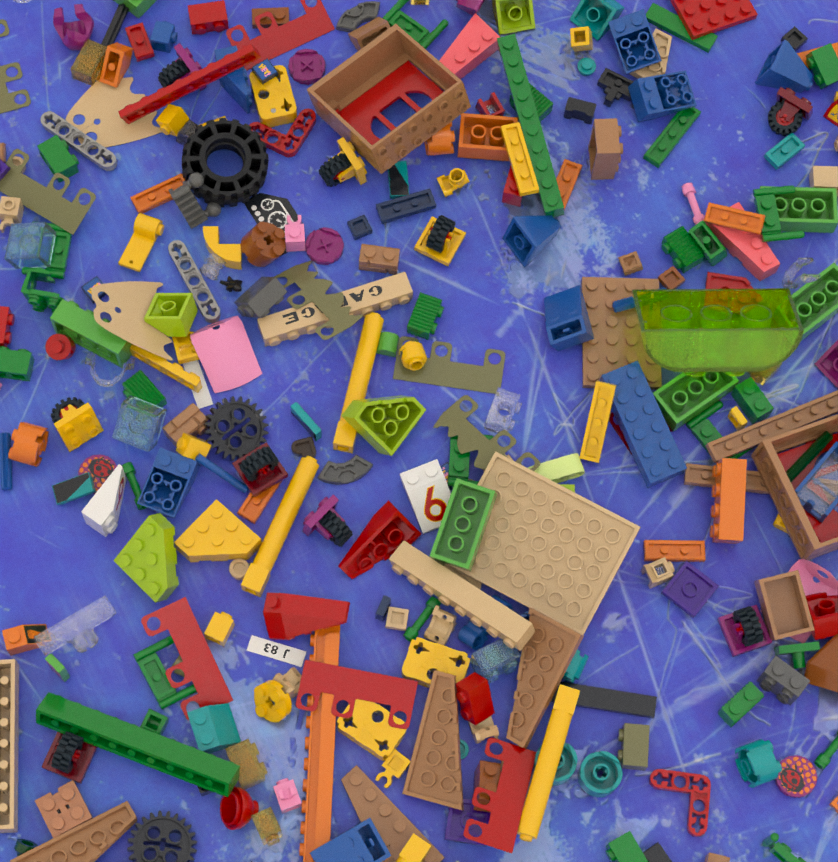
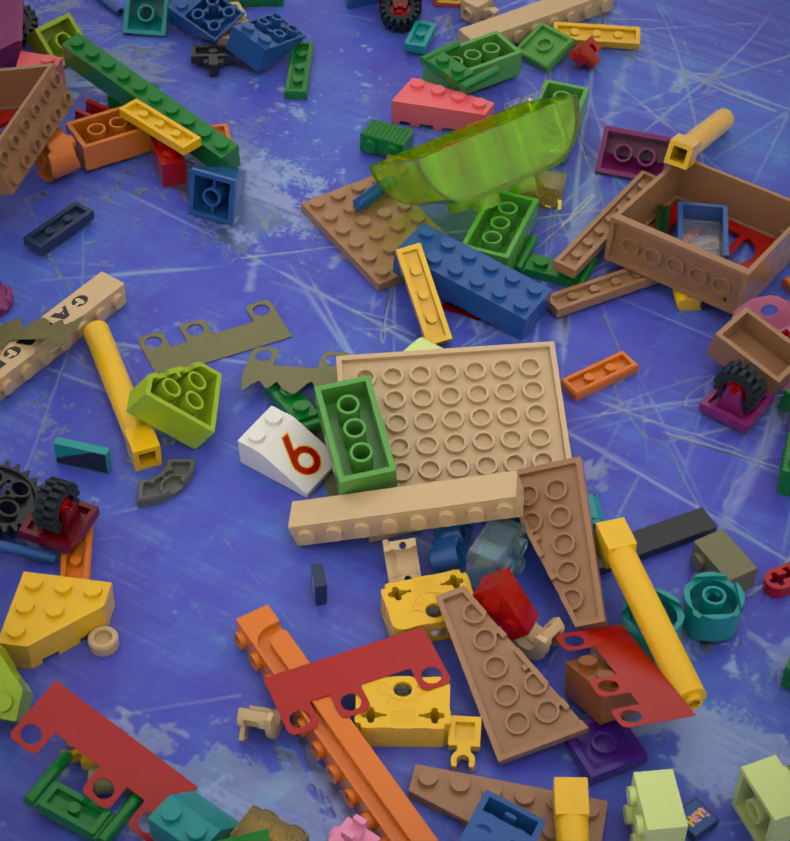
camera: 30 degrees left, 25 degrees down
yellow brick [204,612,235,647] -> none
yellow brick [241,456,319,598] -> none
white sticker [247,635,306,667] -> none
yellow plate [254,680,292,722] -> none
red wedge [263,592,350,640] -> none
dark brown tile [291,436,316,458] -> none
plate [302,495,353,547] -> none
red wedge [338,500,421,579] -> none
dark blue tile [347,215,373,240] -> none
medium nougat brick [359,244,400,274] -> none
bright green brick [376,332,399,357] -> none
tan plate [385,606,409,631] -> none
black tile [388,161,409,199] -> none
yellow head [399,341,427,371] -> none
green bar [403,596,441,642] -> none
green brick [407,292,444,340] -> none
plate [414,215,466,266] -> none
yellow plate [437,168,470,197] -> none
clear brick [484,387,522,437] -> none
blue slope [544,285,594,351] -> none
black piece [564,97,596,124] -> none
yellow brick [570,26,593,52] -> none
teal plate [577,58,596,76] -> none
medium nougat piece [588,118,623,180] -> none
medium nougat tile [618,251,643,276] -> none
tan window [641,557,675,589] -> none
dark purple plate [661,561,719,618] -> none
bright pink bar [682,183,705,225] -> none
green brick [688,221,727,266] -> none
orange tile [704,202,766,235] -> none
orange brick [710,458,747,544] -> none
yellow tile [728,406,748,431] -> none
green brick [731,377,774,425] -> none

